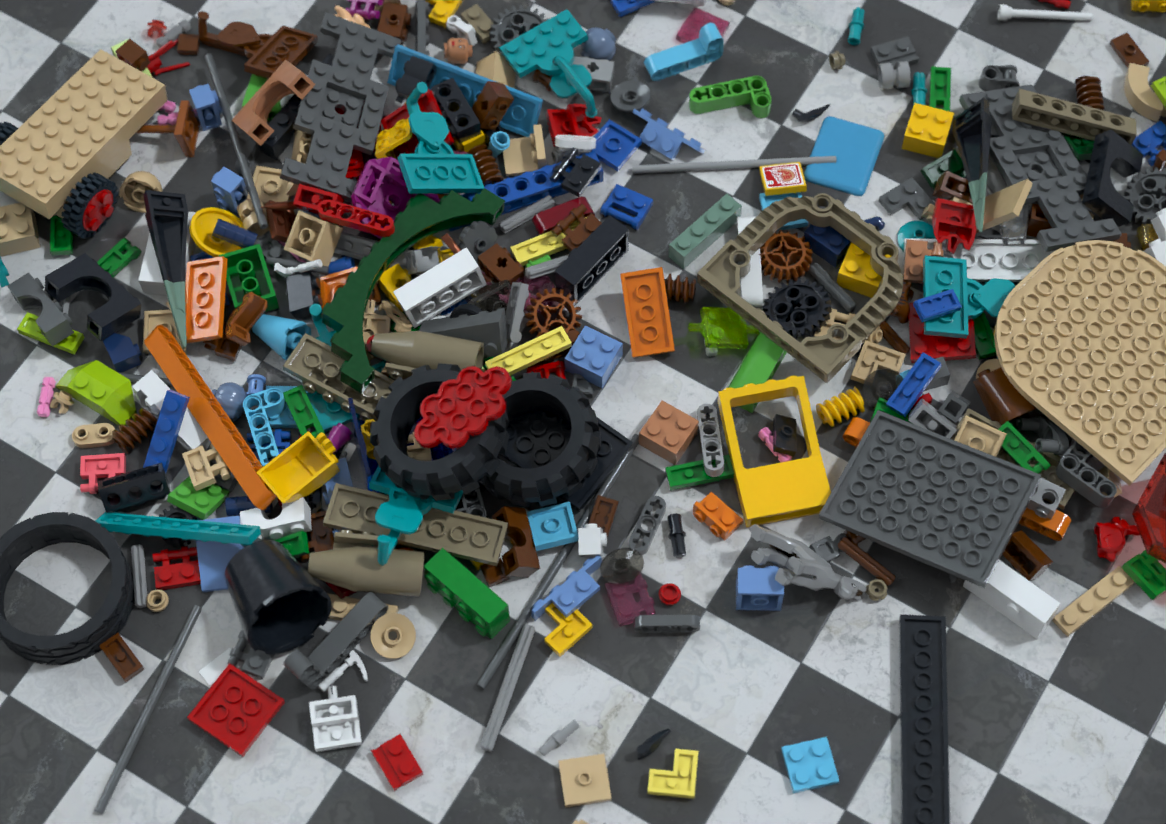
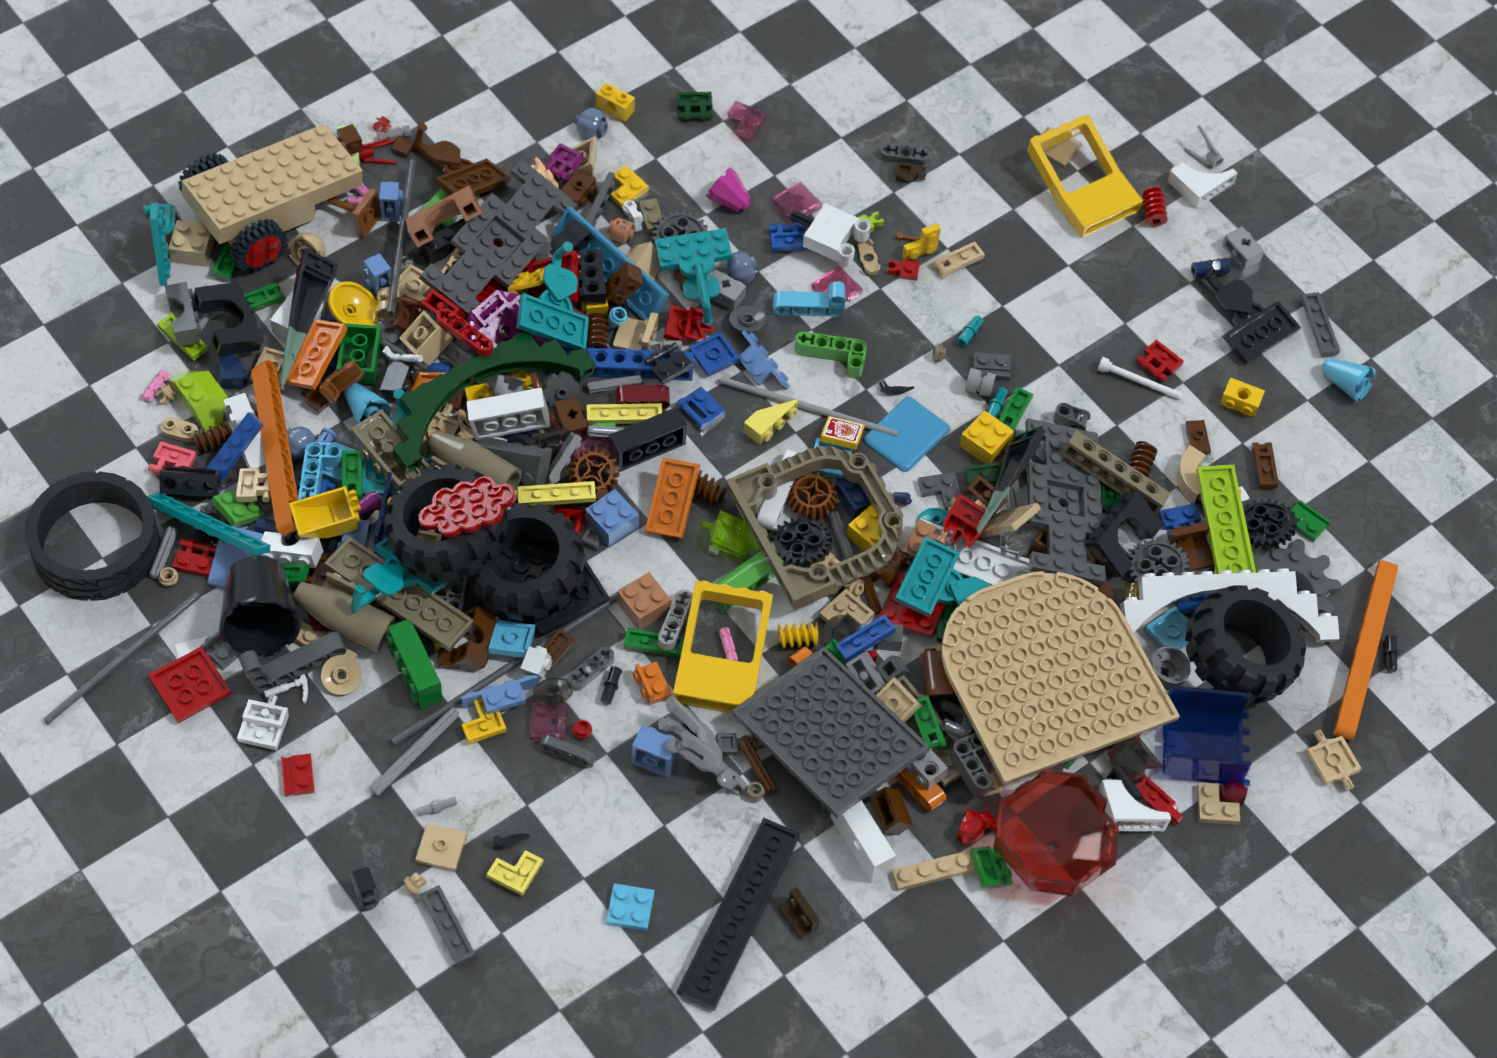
camera: 15 degrees right, 5 degrees down
reddish brown plate [99,633,144,683] -> none
dark blue axle [212,218,258,248] -> none
reddish brown plate [552,204,601,252] -> none
white plate [555,135,596,152] -> none
sand green brick [669,194,742,270] -> none
black plate [773,414,797,457] -> none
blue plate [913,289,962,322] -> none
none -> light yellow slope [743,400,798,445]
none -> dark brown bracket [779,887,820,939]

